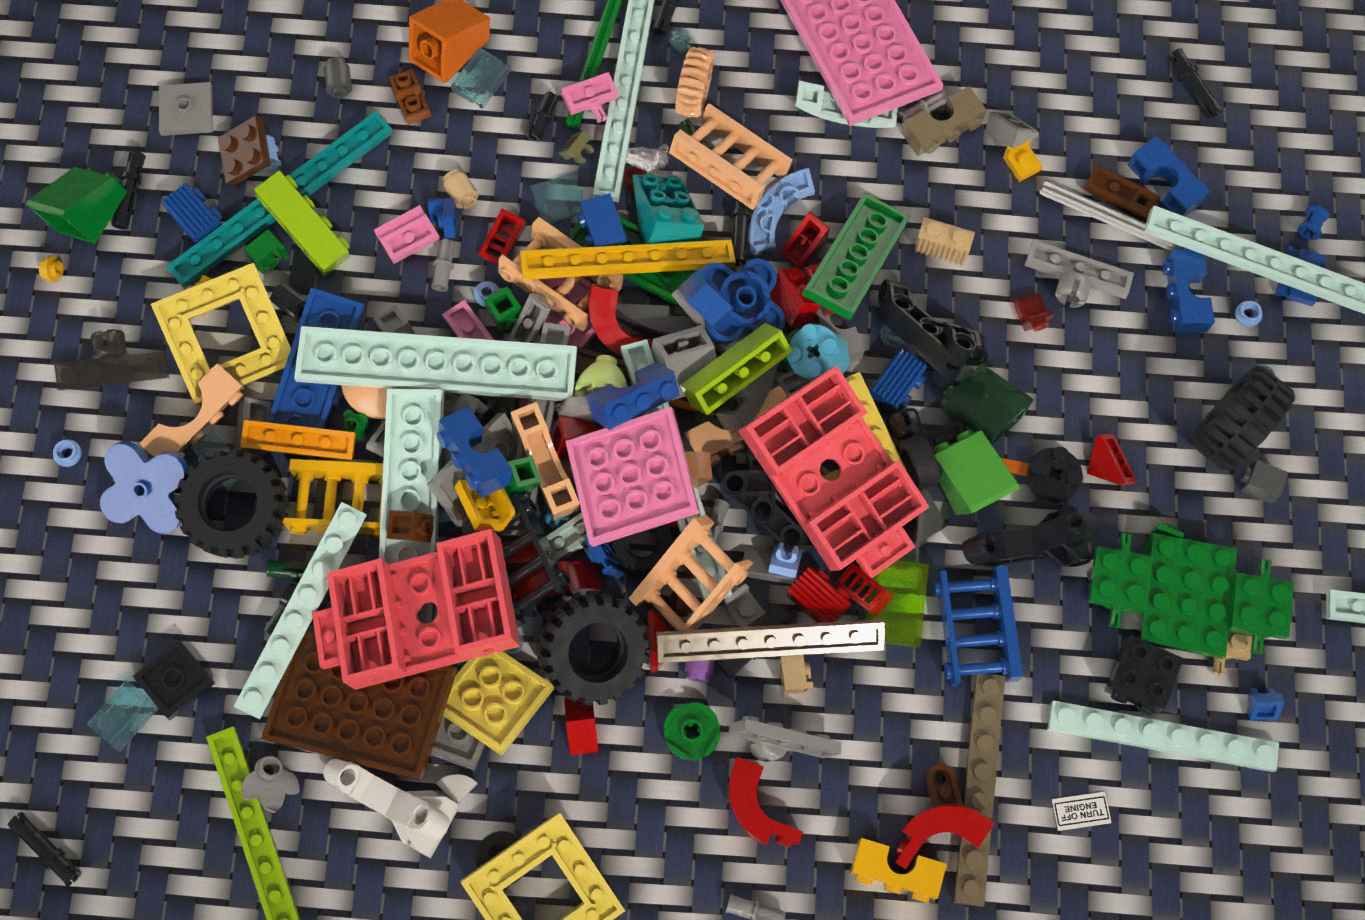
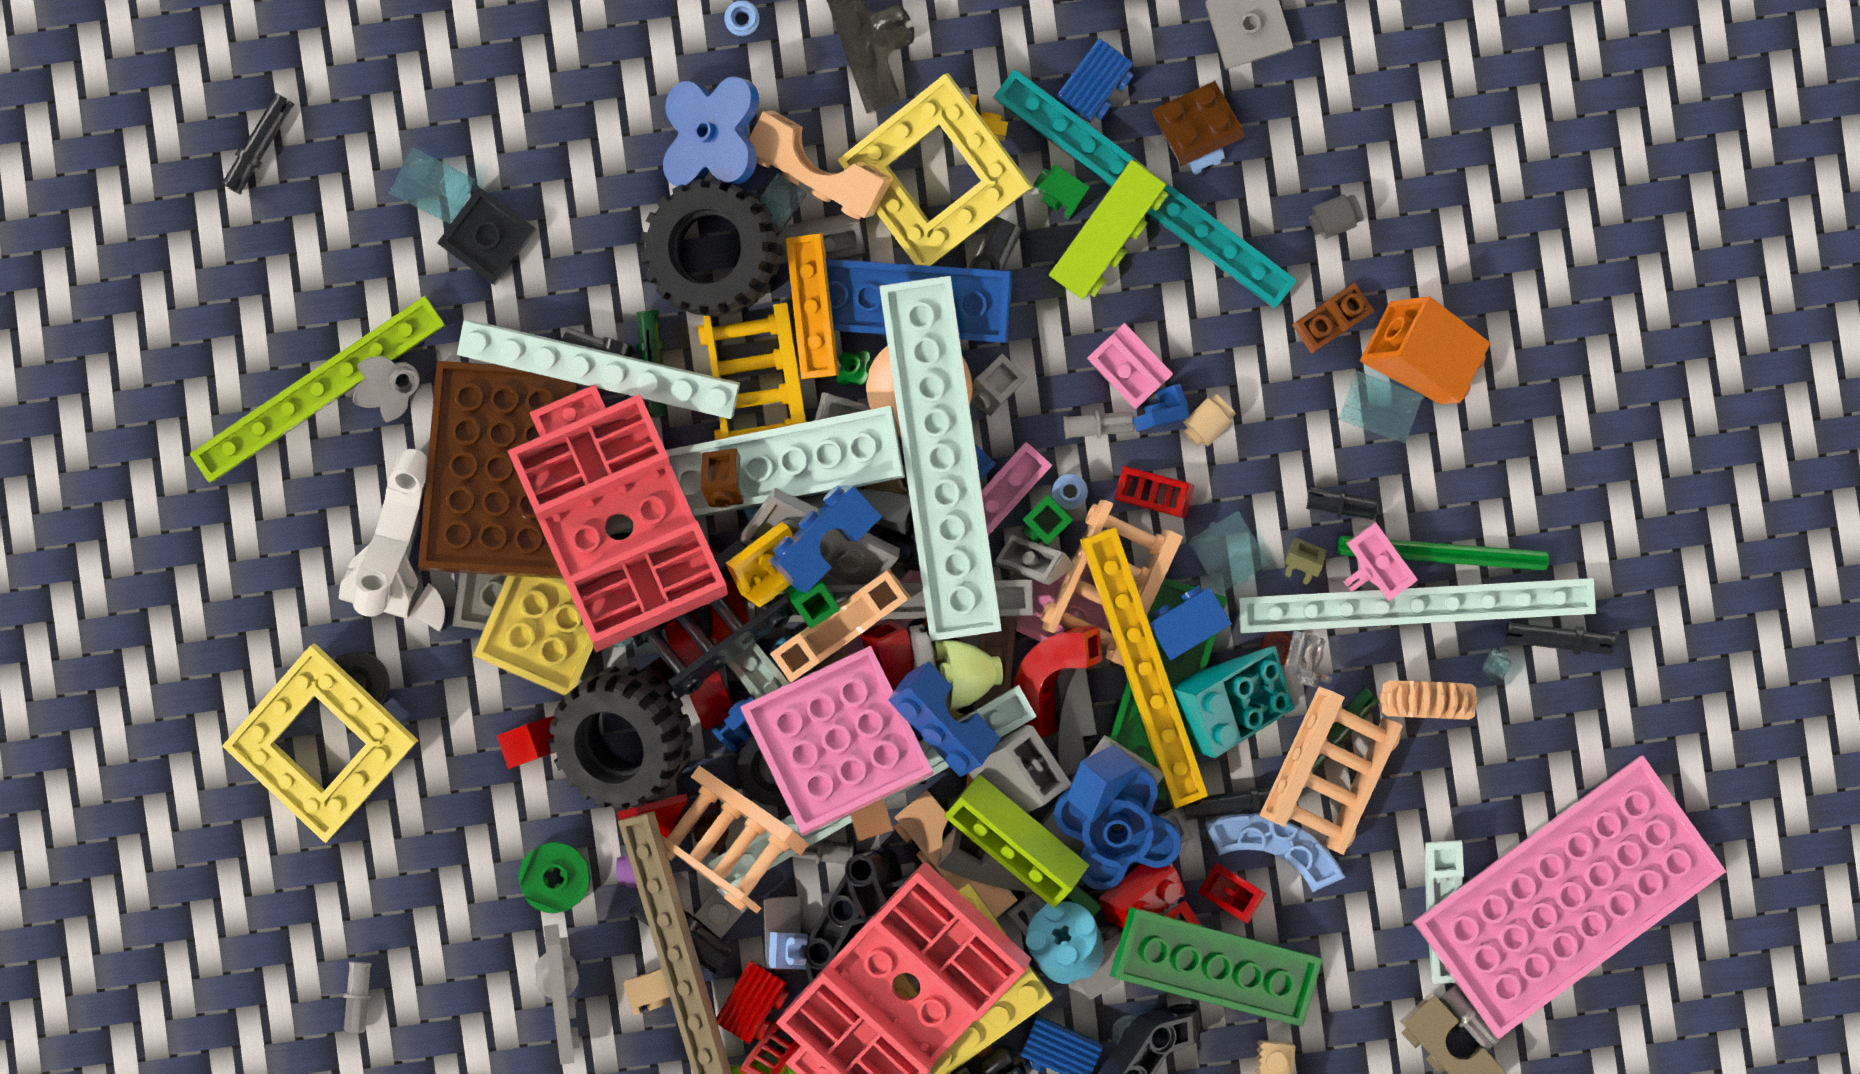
camera: 85 degrees right, 15 degrees up
red arch [728,757,803,848] -> none

